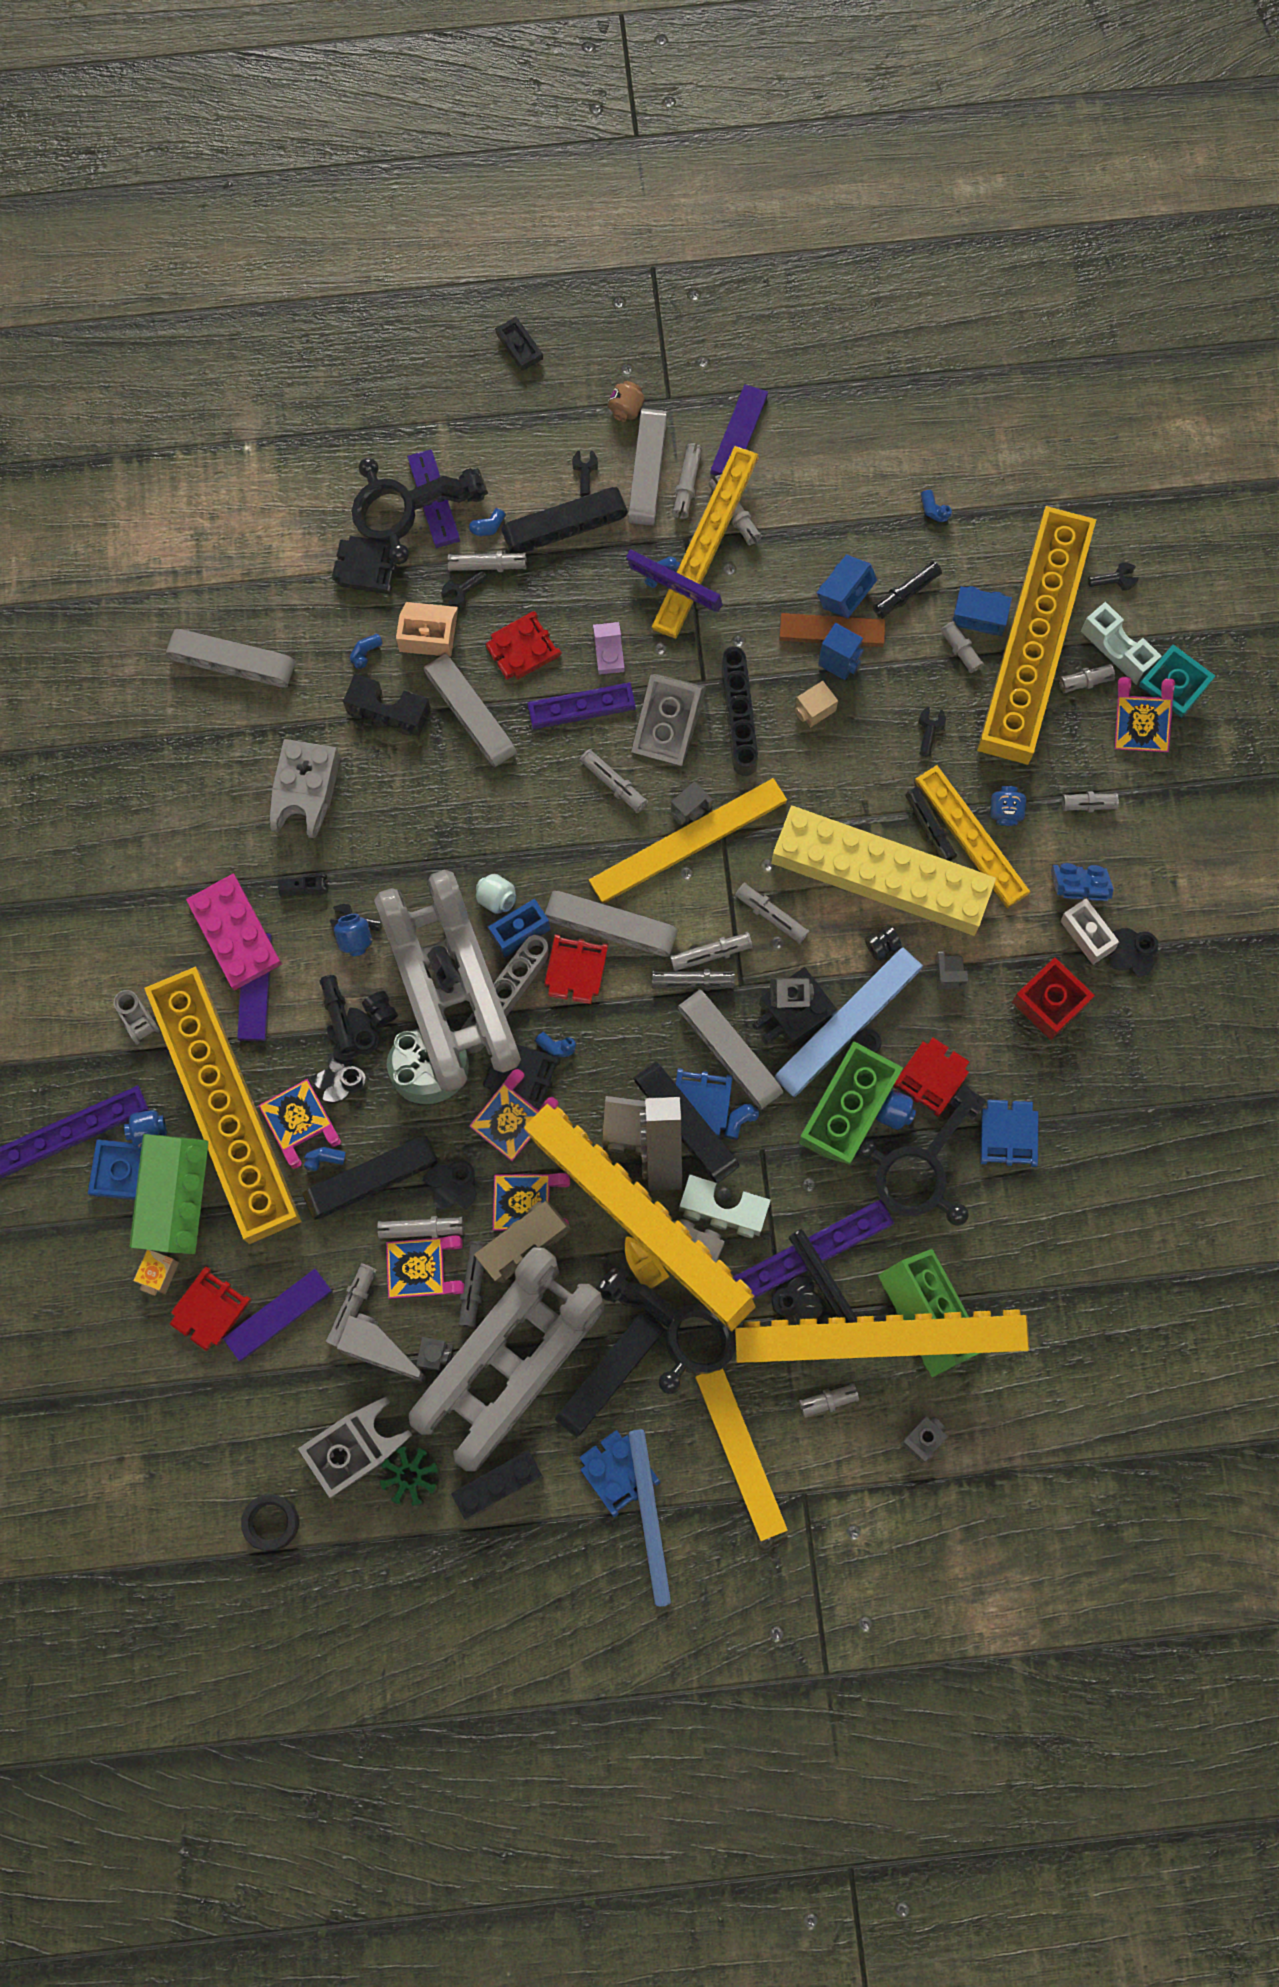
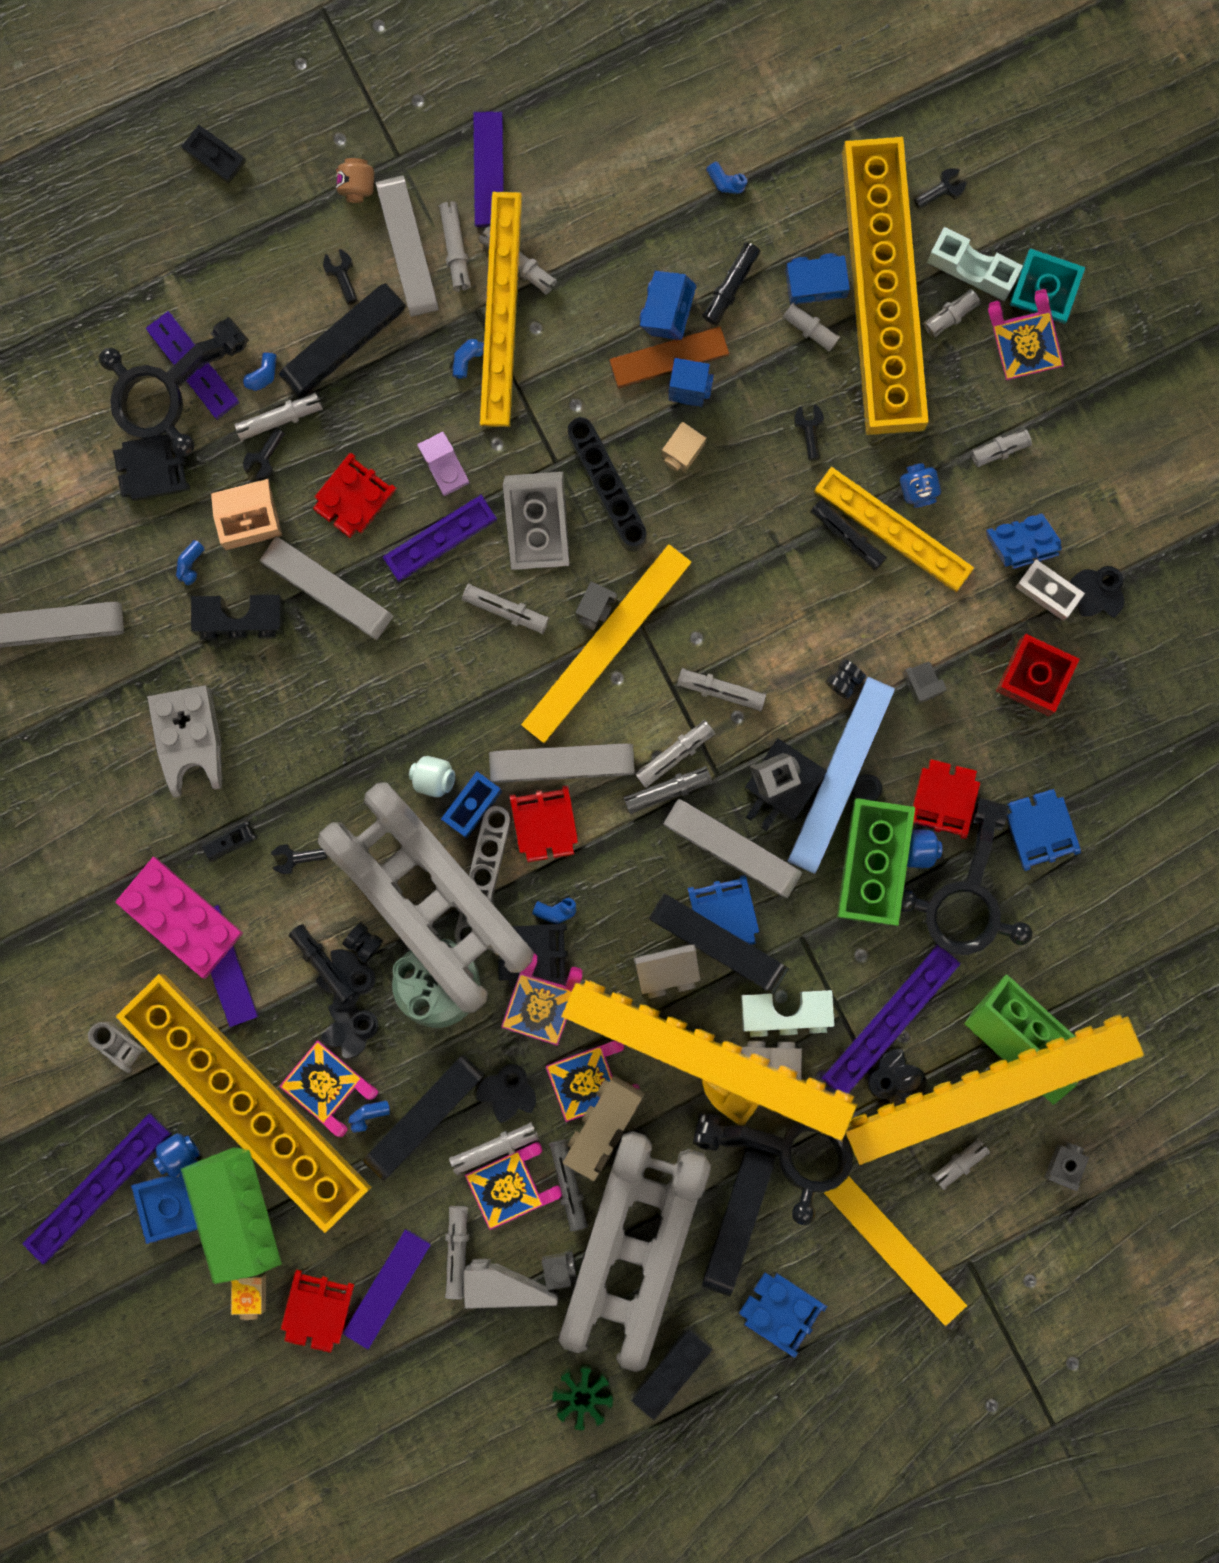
camera: 20 degrees left, 10 degrees up
black tyre [241,1494,299,1551] -> none
light grey brick [298,1397,412,1499] -> none
blue head [334,914,372,956] -> none
black bar [427,946,461,993] -> none
dark purple tile [626,549,723,612] -> none
medium blue axle [629,1429,671,1607] -> none
dark grey brick [640,1097,682,1191] -> none
blue arm [724,1104,759,1140] -> none
light yellow brick [771,805,996,936] -> none
black axle [789,1229,857,1323] -> none

